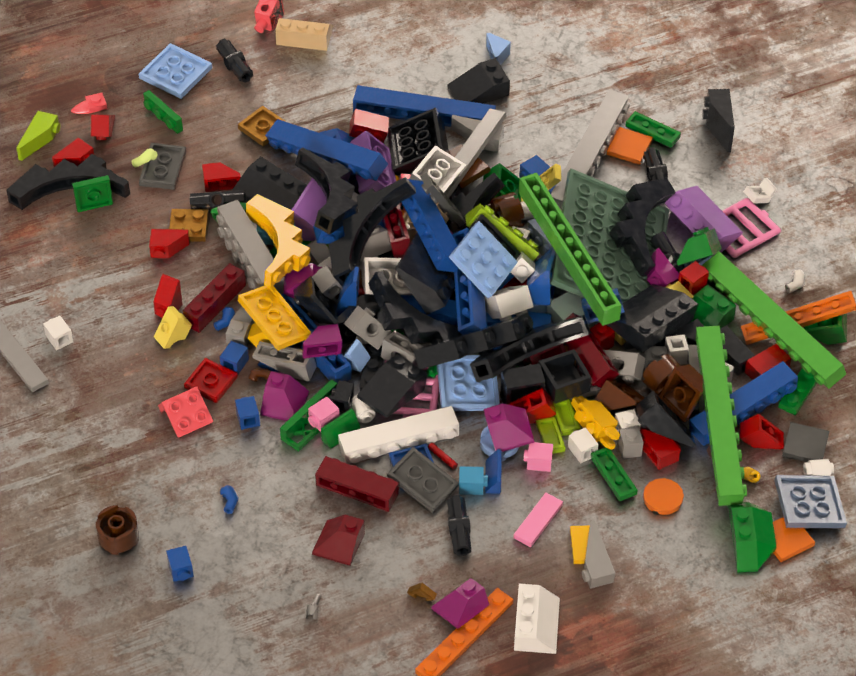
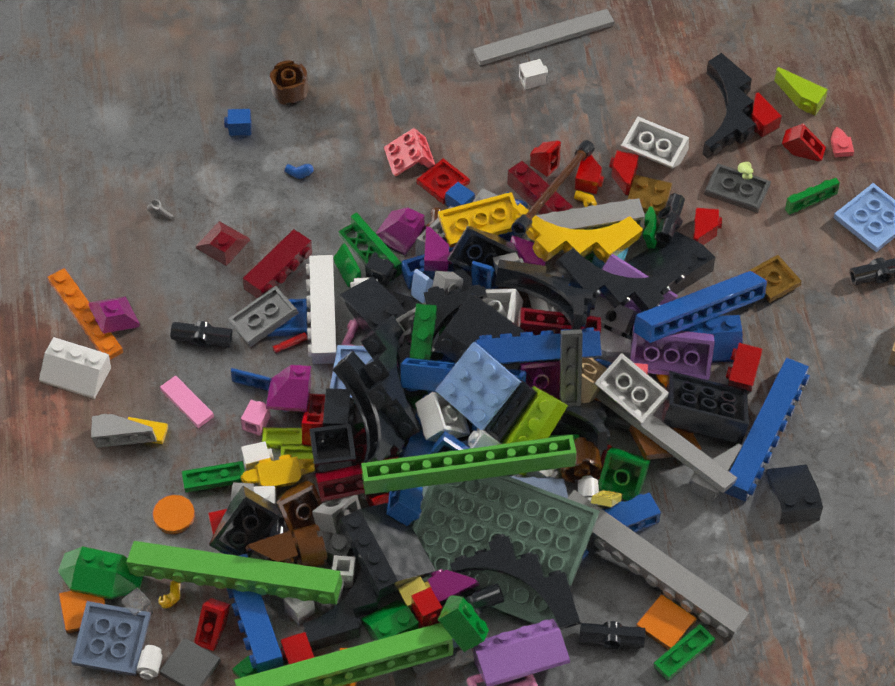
camera: 105 degrees right, 5 degrees up
green tile [72,175,113,212] -> none
light yellow brick [154,306,192,349] -> none
blue brick [235,396,260,430] -> none
bright pink brick [308,397,339,432] -> none
pearl gold tile [407,582,437,601] -> none
dark azure brick [459,466,488,495] -> none
light blue slope [486,33,511,65] -> none
none -> clear bracket [121,587,153,615]
none -> green plate [410,304,437,360]
none -> hose [511,140,595,236]
none -> red slope [574,155,604,194]
none -> yellow arm [574,190,597,207]
none -> white slope [621,117,689,169]

